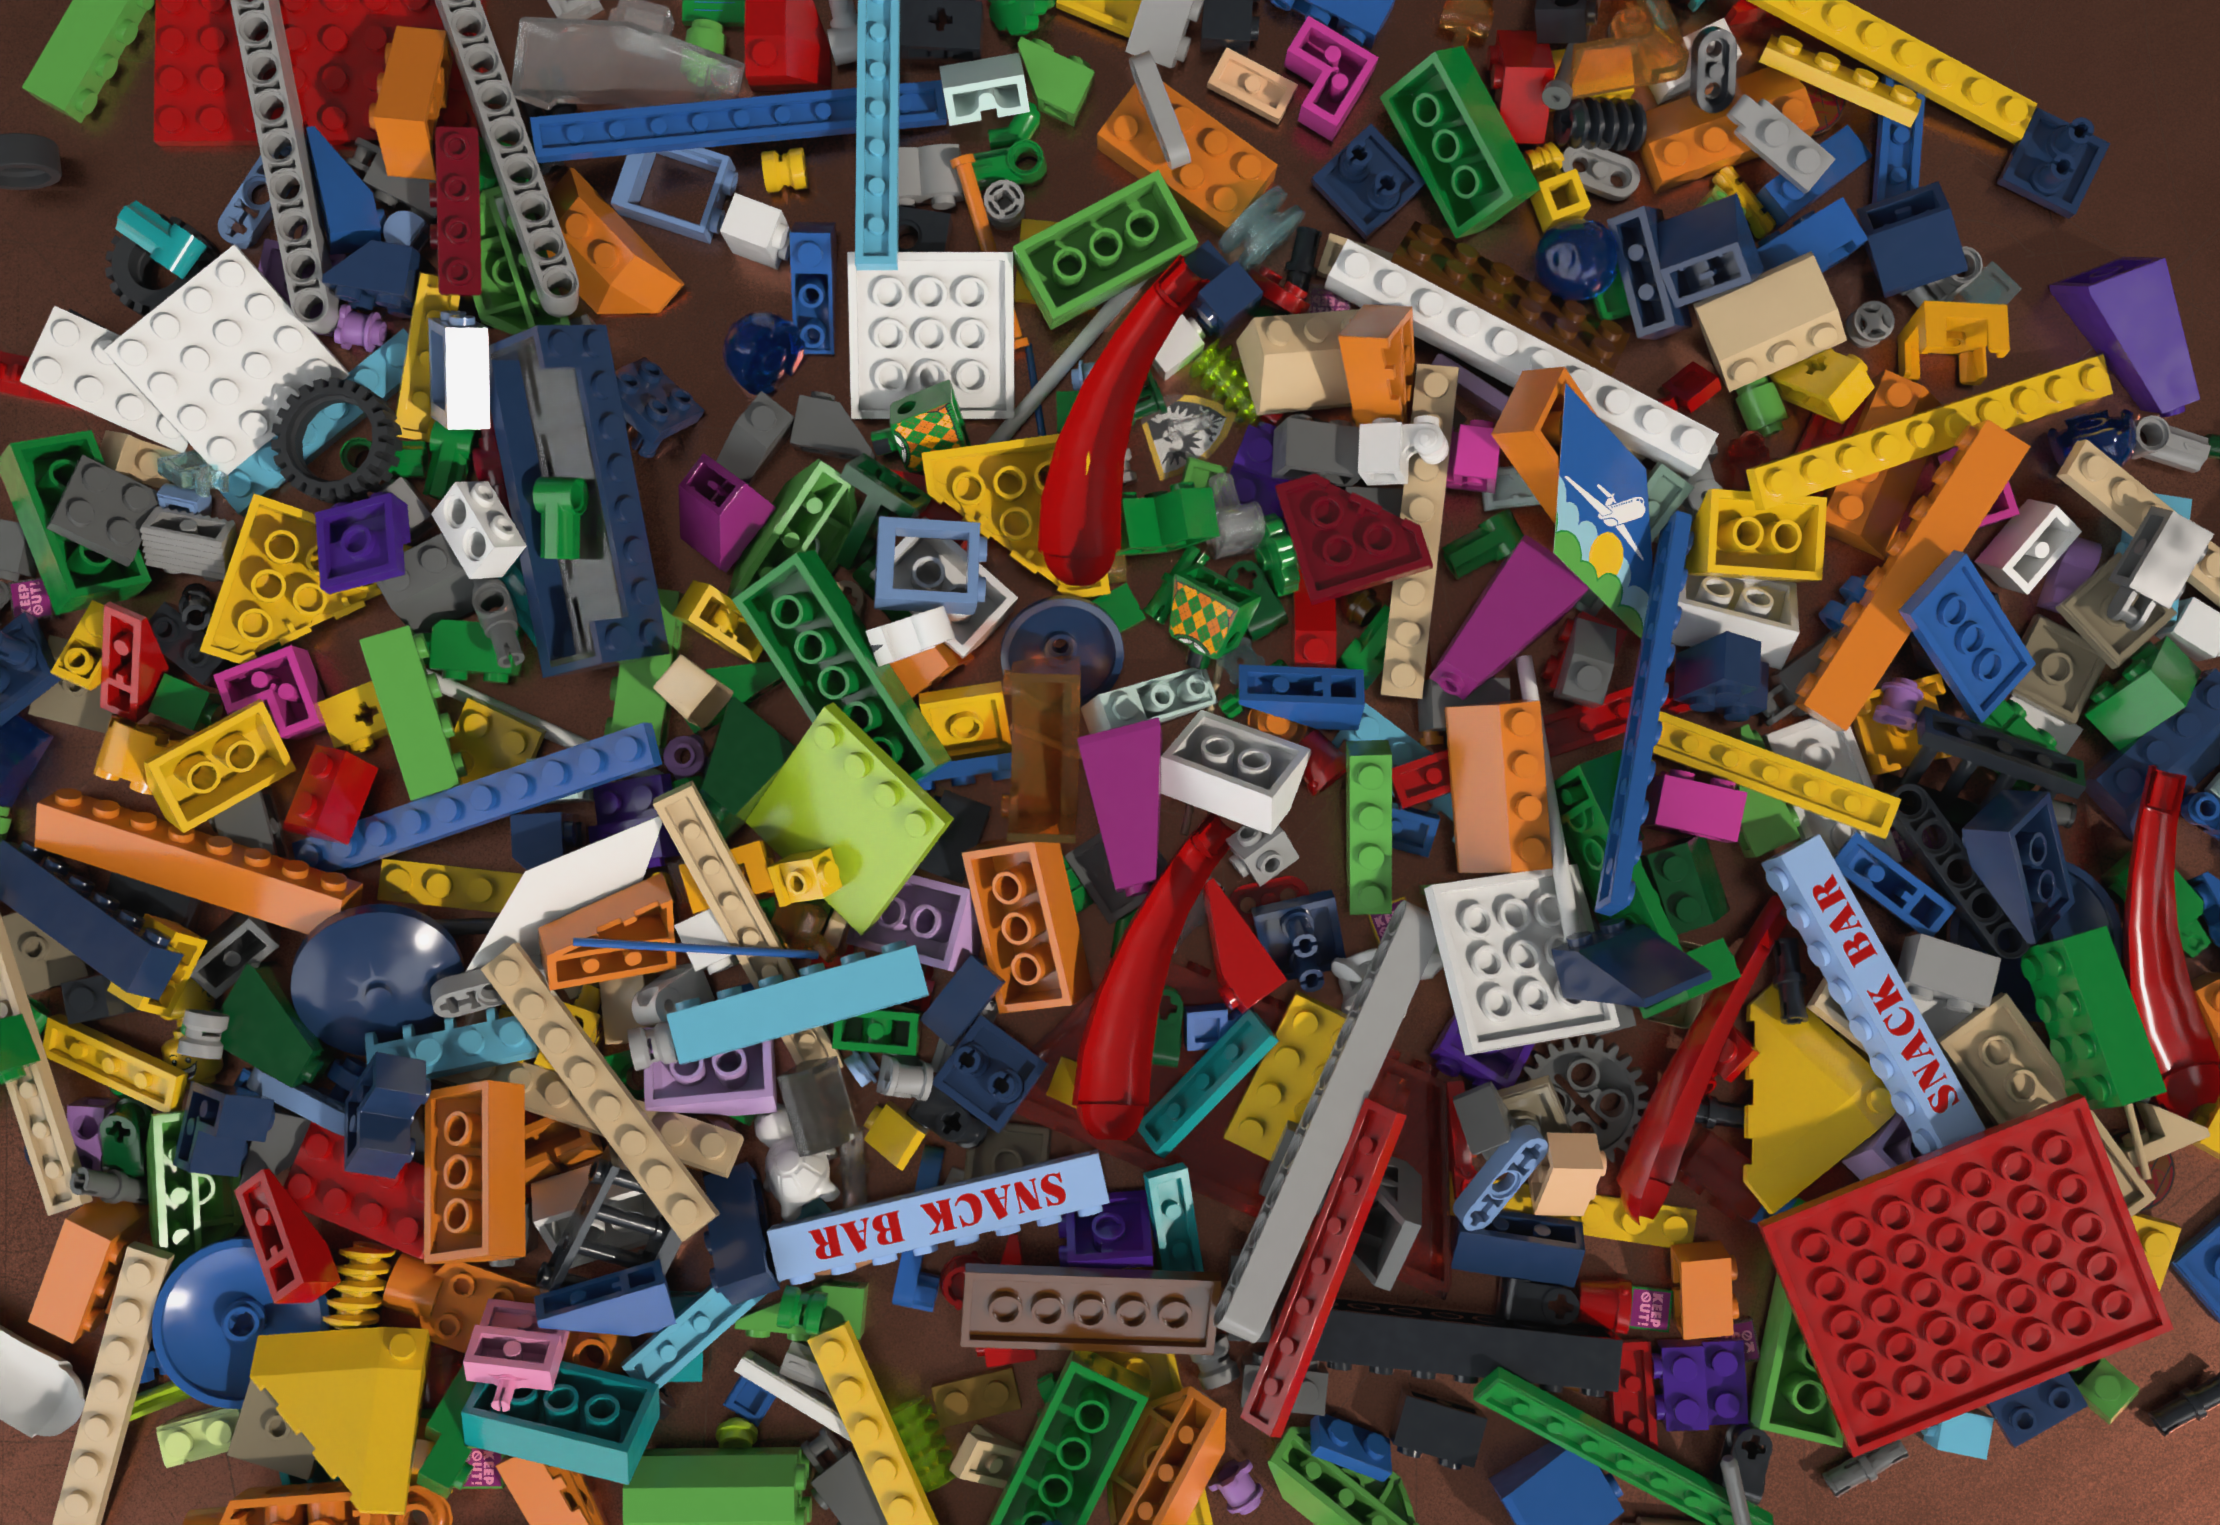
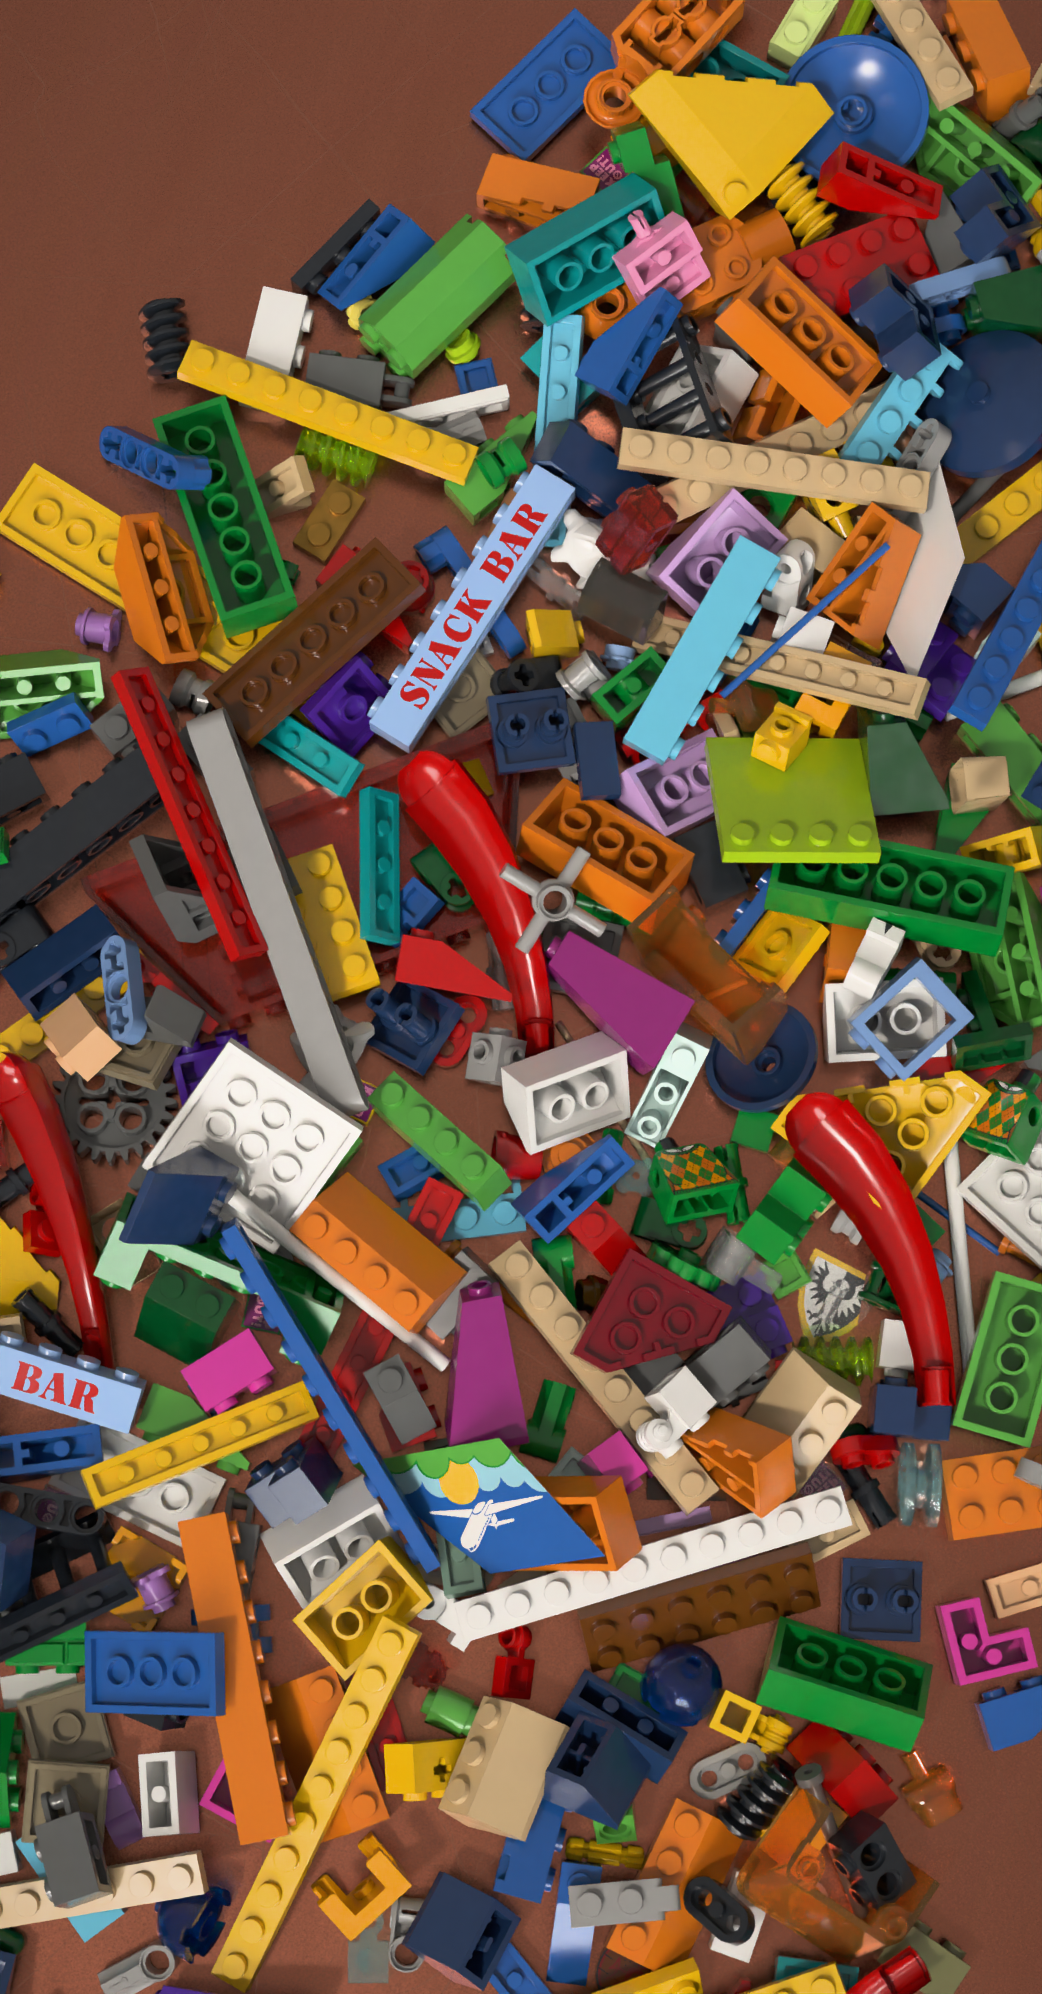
camera: 135 degrees right, 5 degrees down
dark tan plate [227,1380,318,1480] -> none
light grey wheel [627,1021,678,1071] -> none
medium lavender brick [663,735,708,780] -> none
light grey wheel [1844,301,1895,348] -> none
none -> light grey bar [499,846,607,954]
none -> clear red brick [595,484,679,575]

